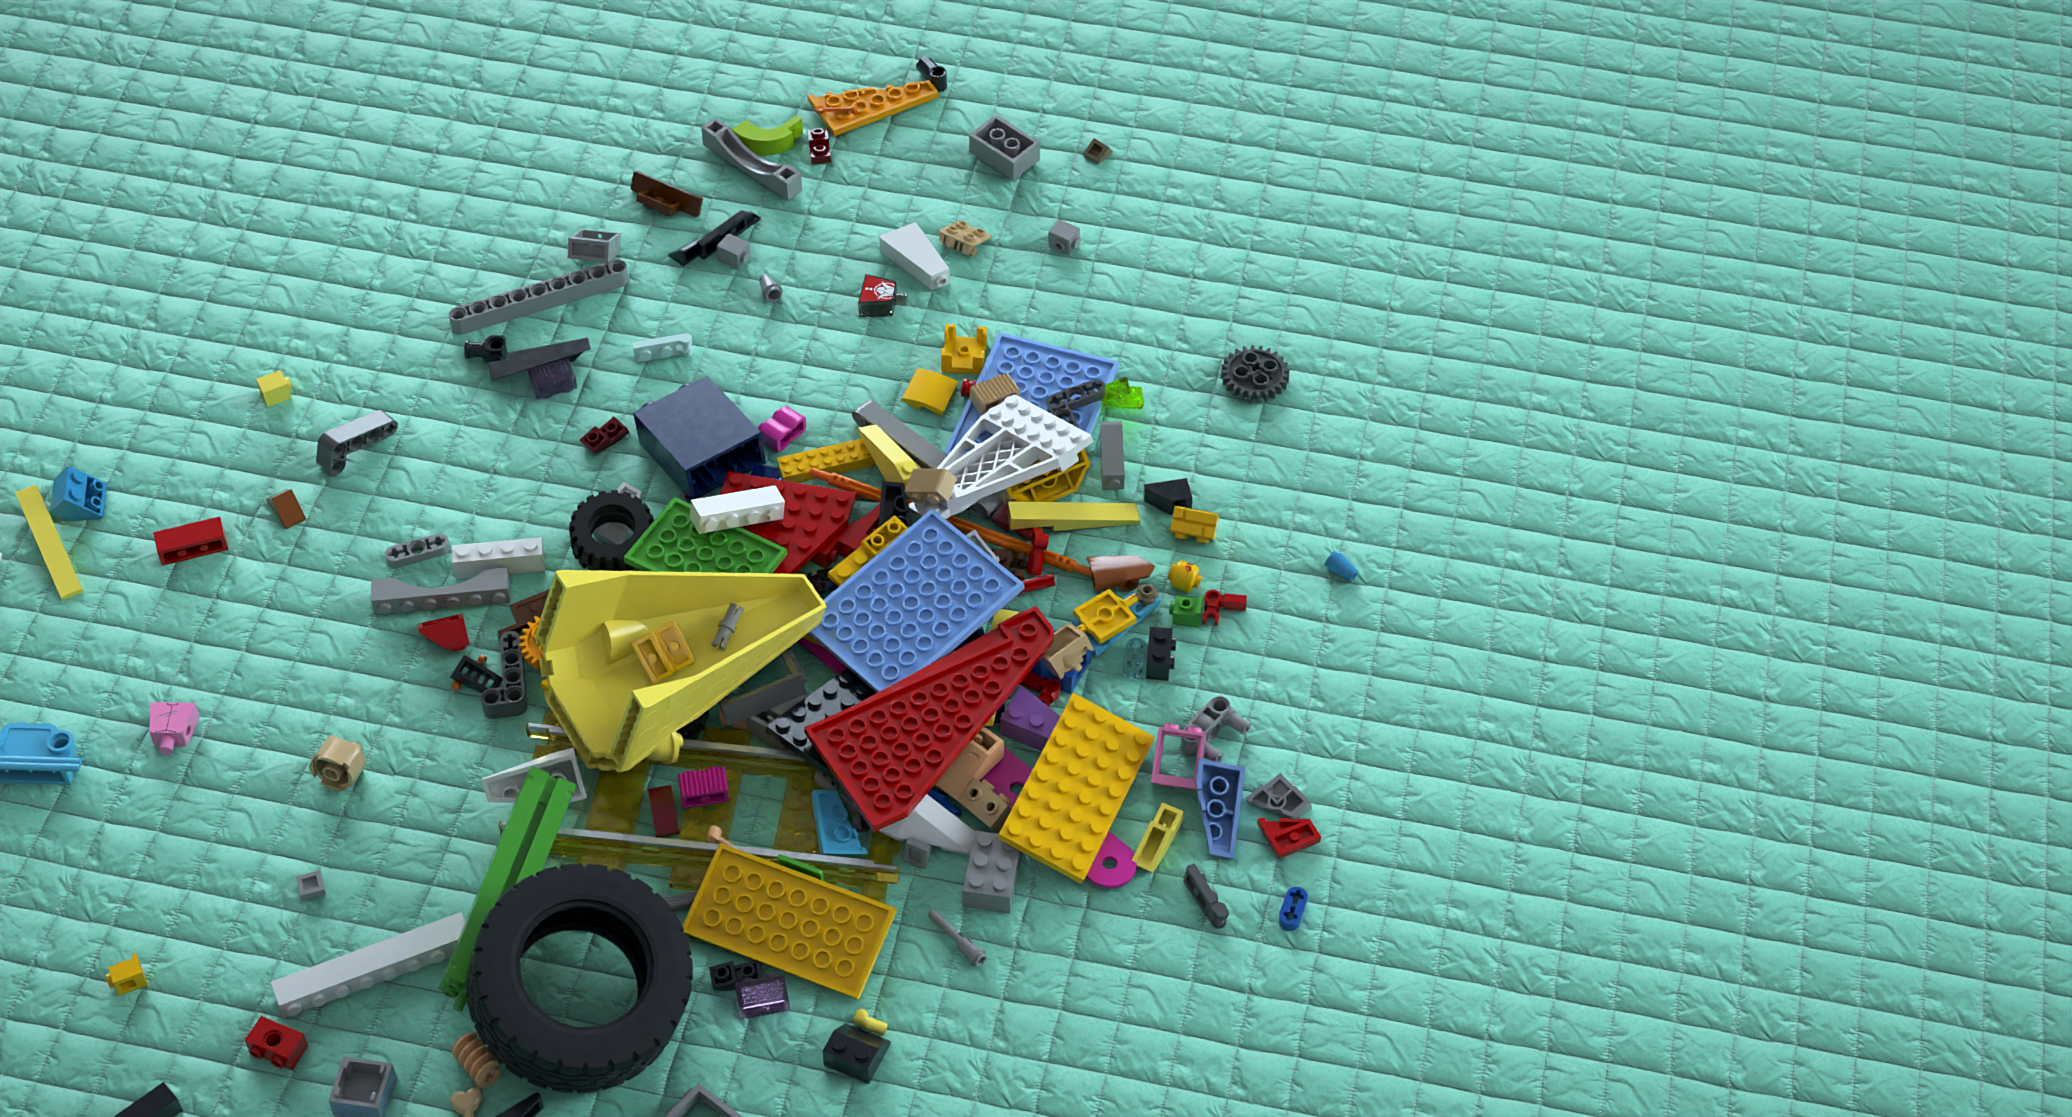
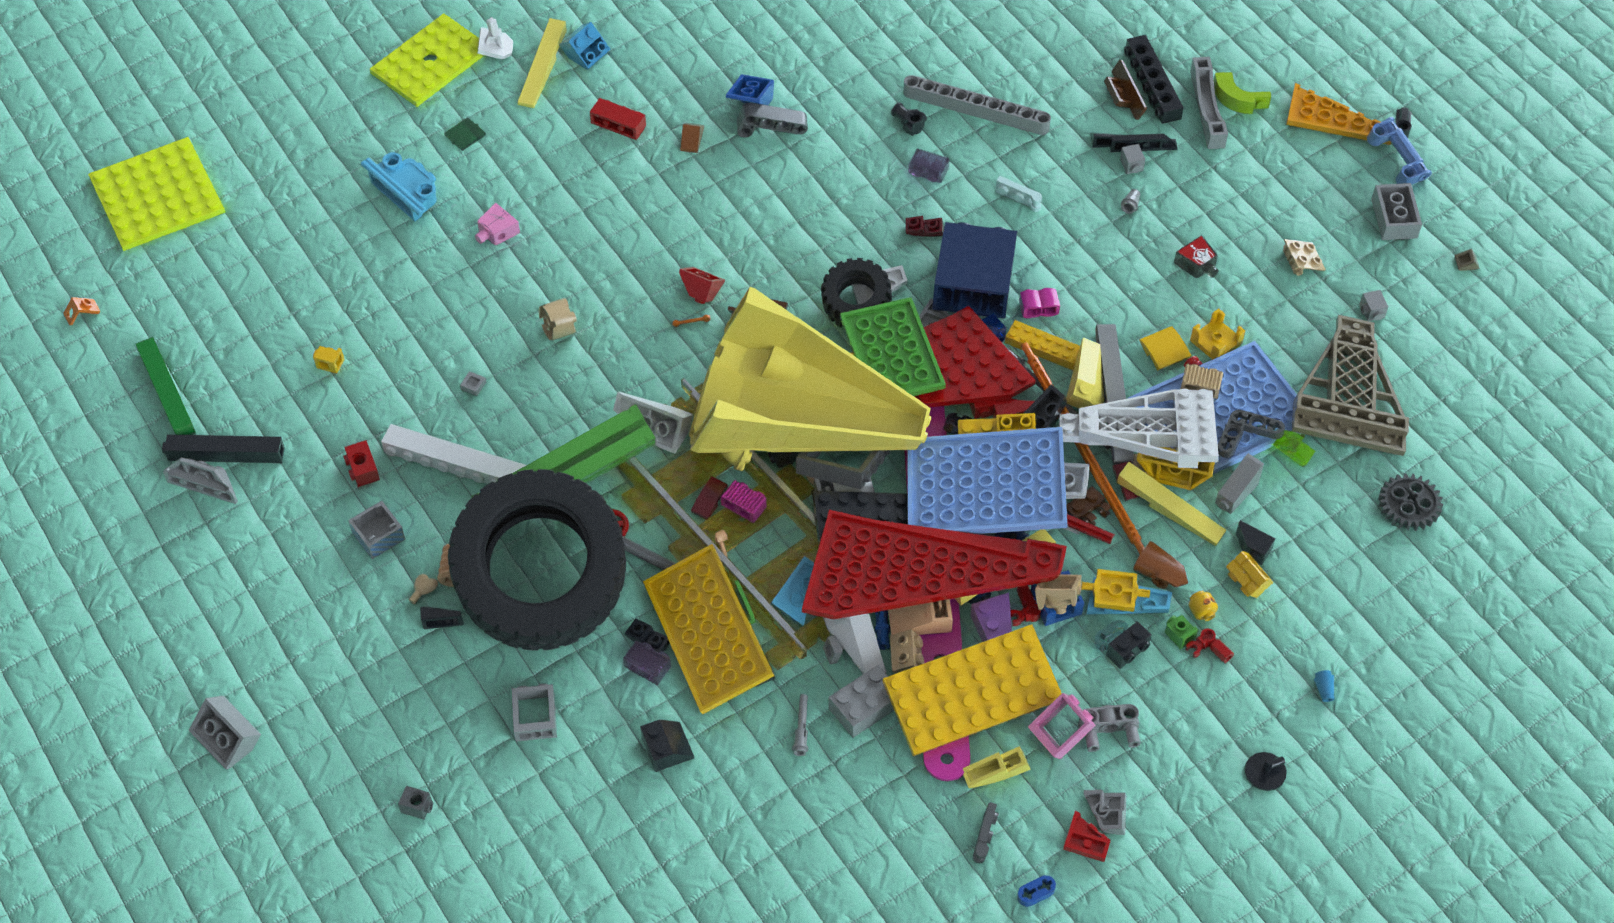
camera: 45 degrees right, 5 degrees up
light yellow brick [256,370,293,407] -> none
light grey arch [371,567,511,615] -> none
light grey beam [385,534,450,568] -> none
black slope [450,655,503,693] -> none
white brick [452,537,545,579] -> none
dark grey beam [481,631,528,719] -> none
black wedge [488,337,591,380] -> none
light grey window [567,229,621,263] -> none
yellow slope [631,620,696,684] -> none
white brick [690,486,785,534] -> none
light grey pin [711,603,744,651] -> none
dark red slope [808,128,831,164] -> none
orange hinge [816,105,857,114] -> none
light yellow arm [853,1009,888,1035] -> none
white slope [879,222,950,290] -> none
tan brick [904,468,957,504] -> none
red bar [1026,527,1049,575] -> none
dark tan plate [1136,584,1158,605] -> none
medium blue wedge [1195,759,1245,859] -> none
none -> clear green piece [444,117,486,151]
none -> blue slope [726,74,774,105]
none -> black brick [1124,35,1184,124]
none -> black shield [1245,752,1287,791]
none -> dark tan wing [1292,315,1409,456]
none -> medium blue piece [1367,117,1432,185]

